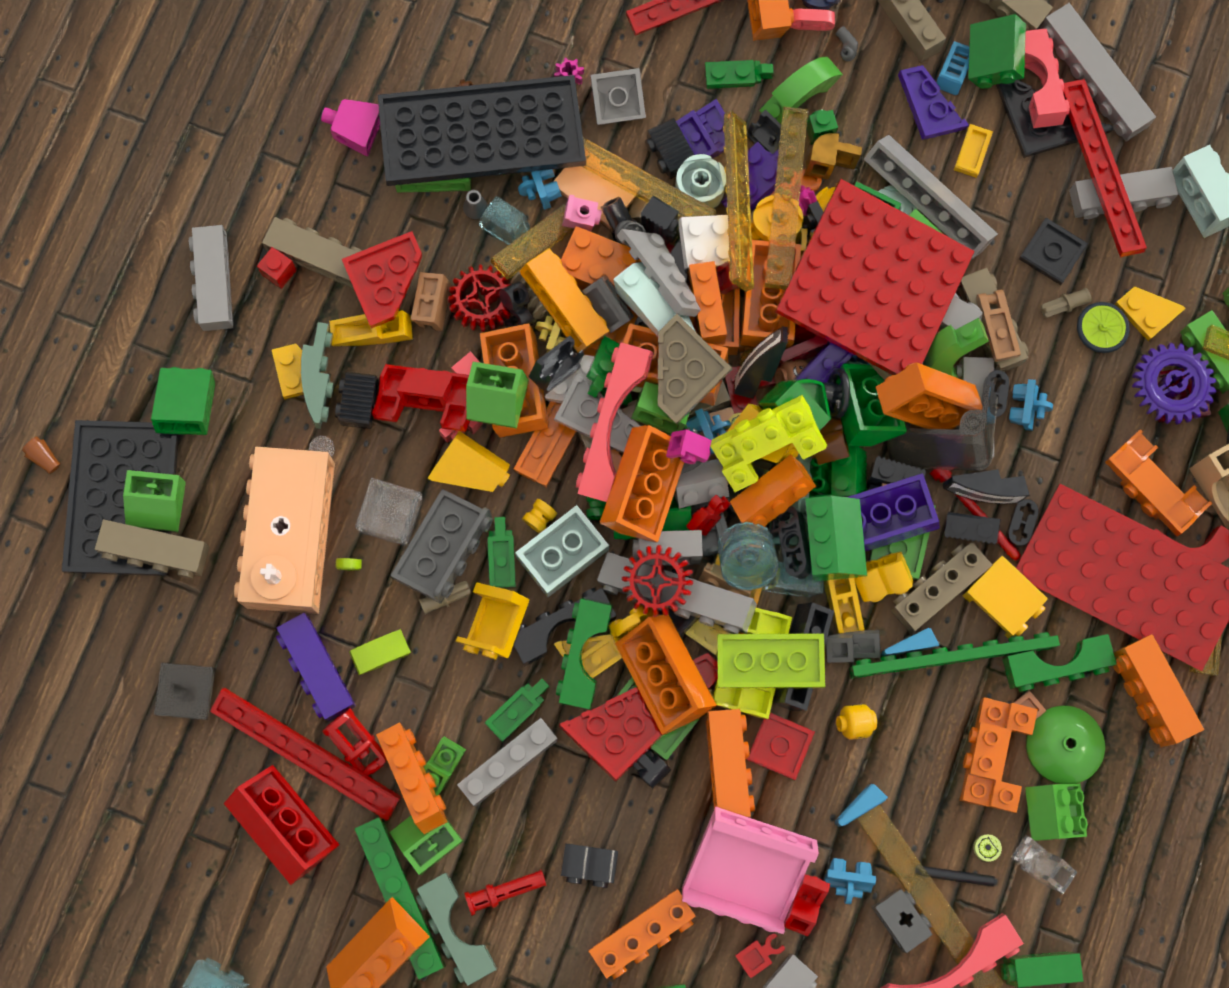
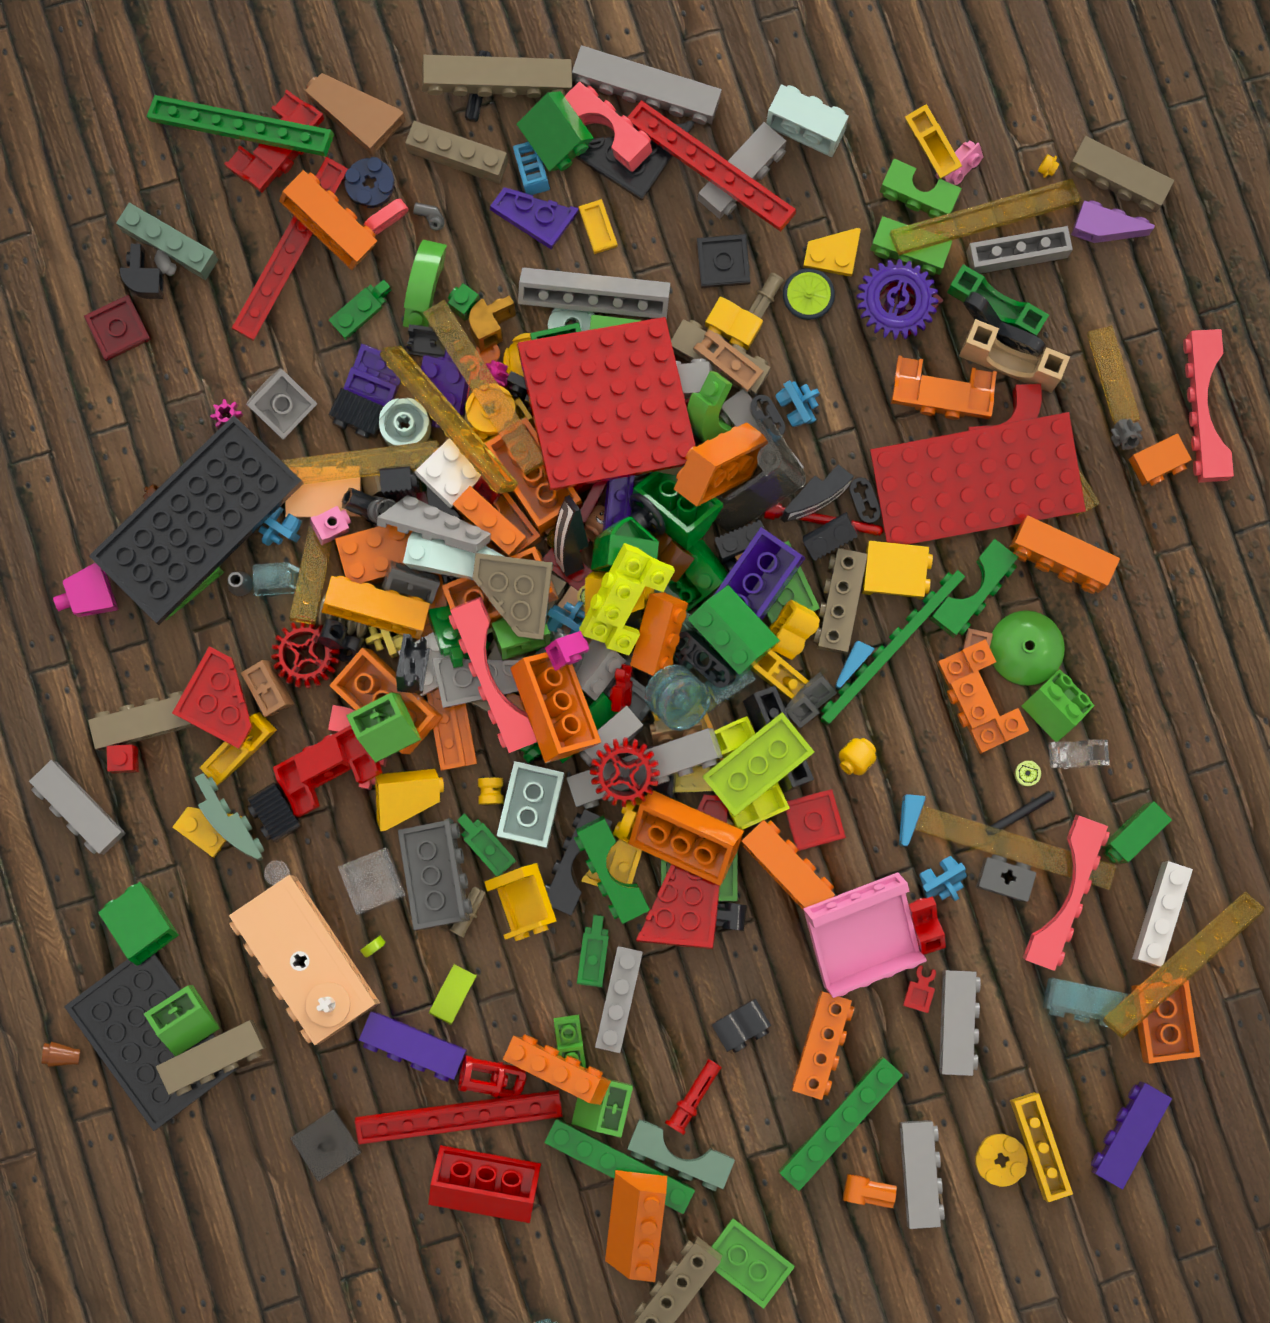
camera: 35 degrees left, 5 degrees up
none -> yellow brick [705,297,763,350]

